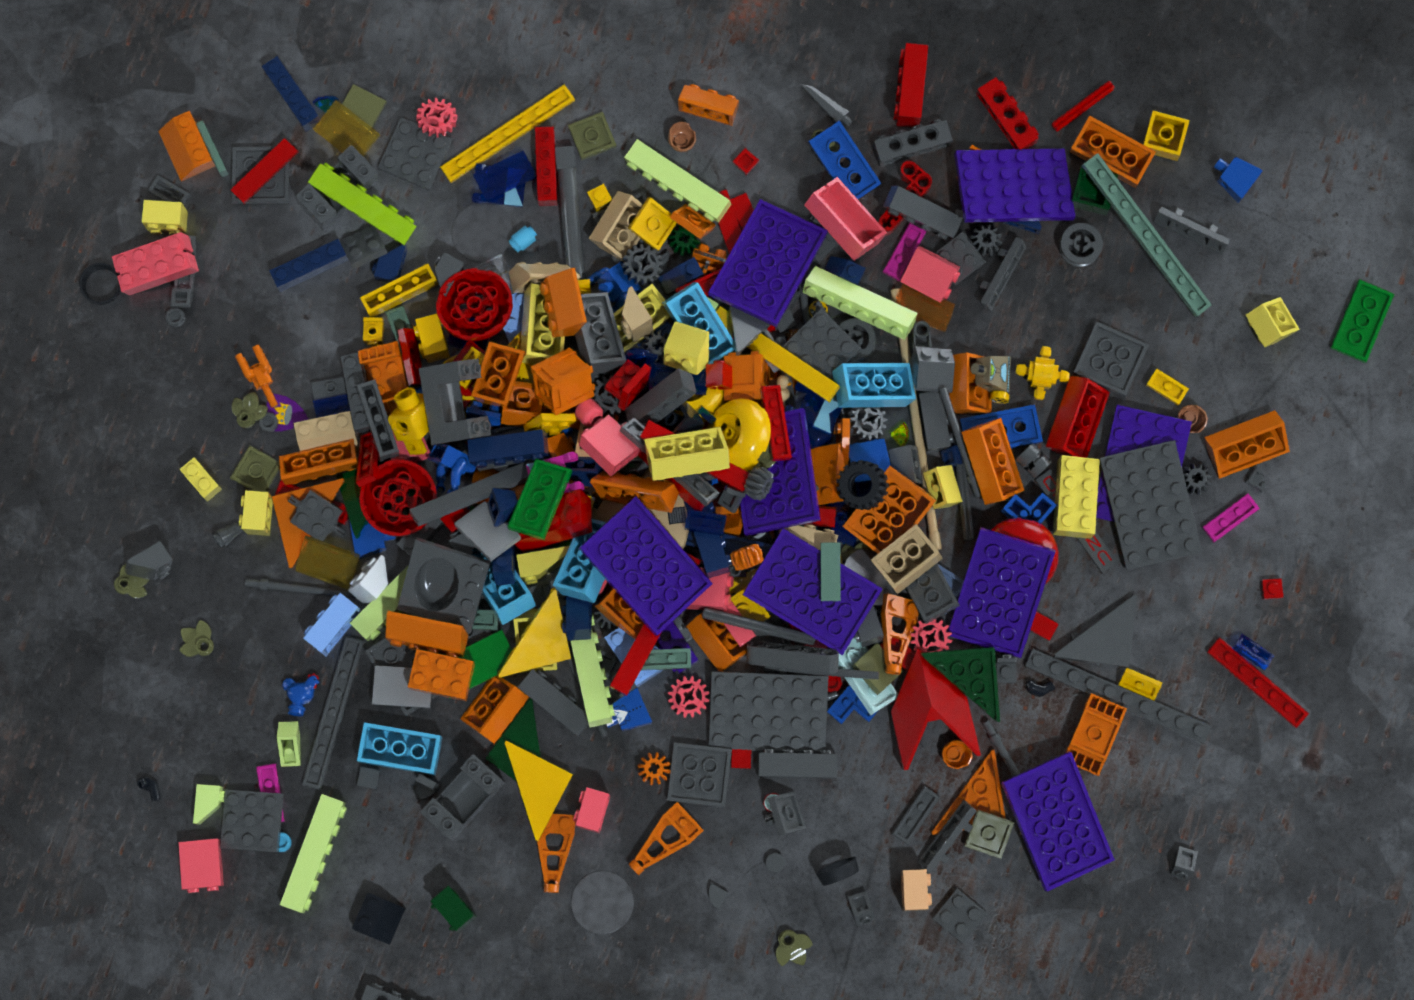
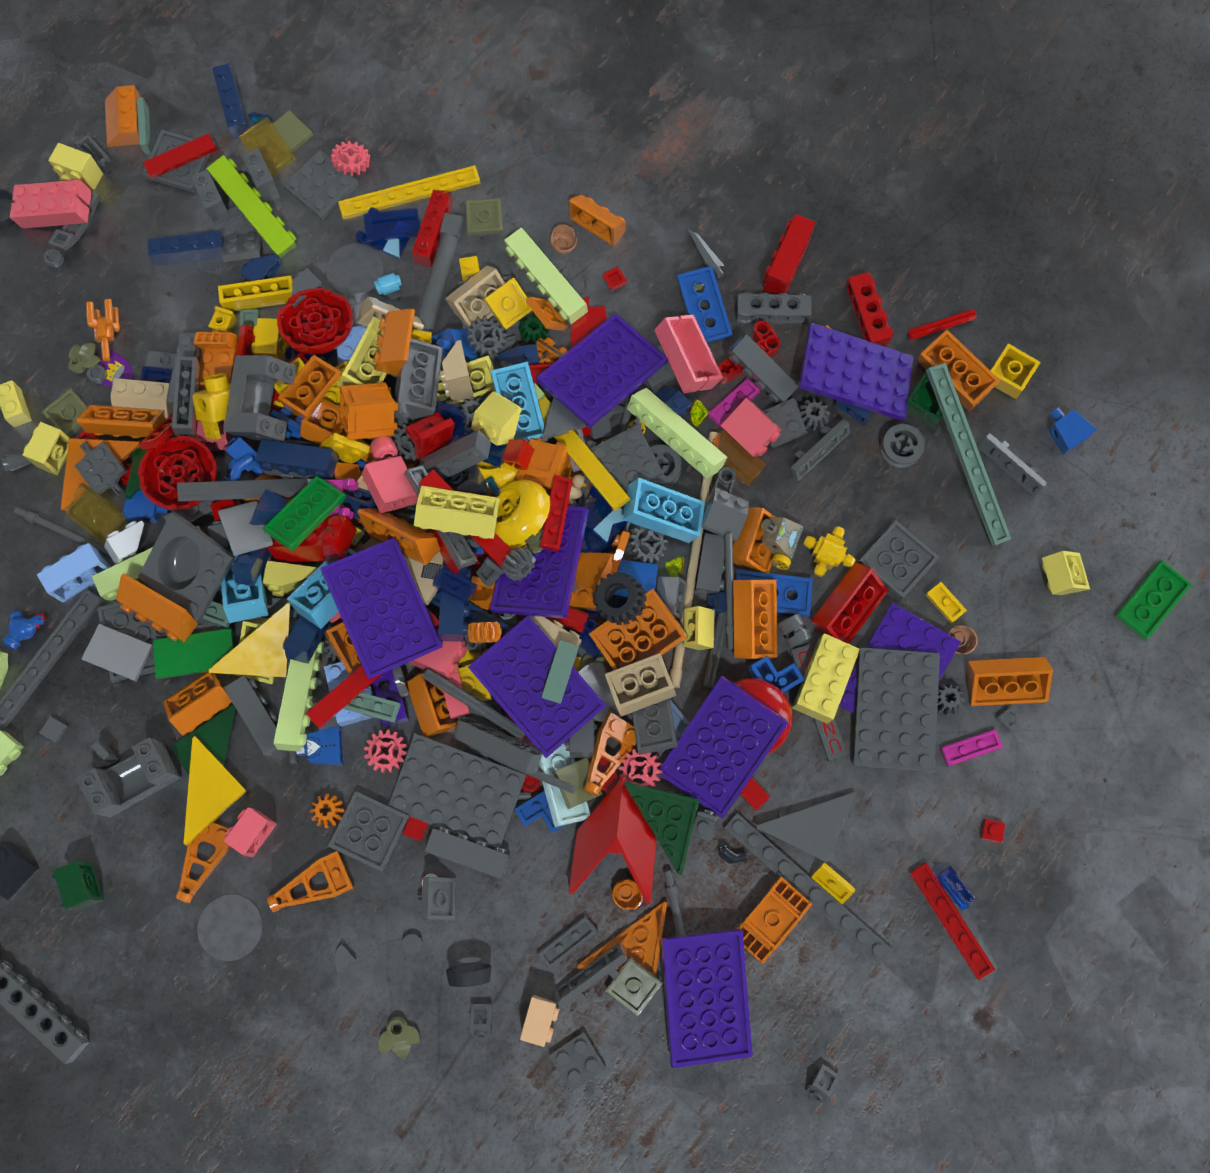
camera: 15 degrees right, 5 degrees down
medium azure brick [357,723,443,776] -> none
orange brick [408,649,475,702] -> none
none -> clear neon green tile [690,400,708,427]

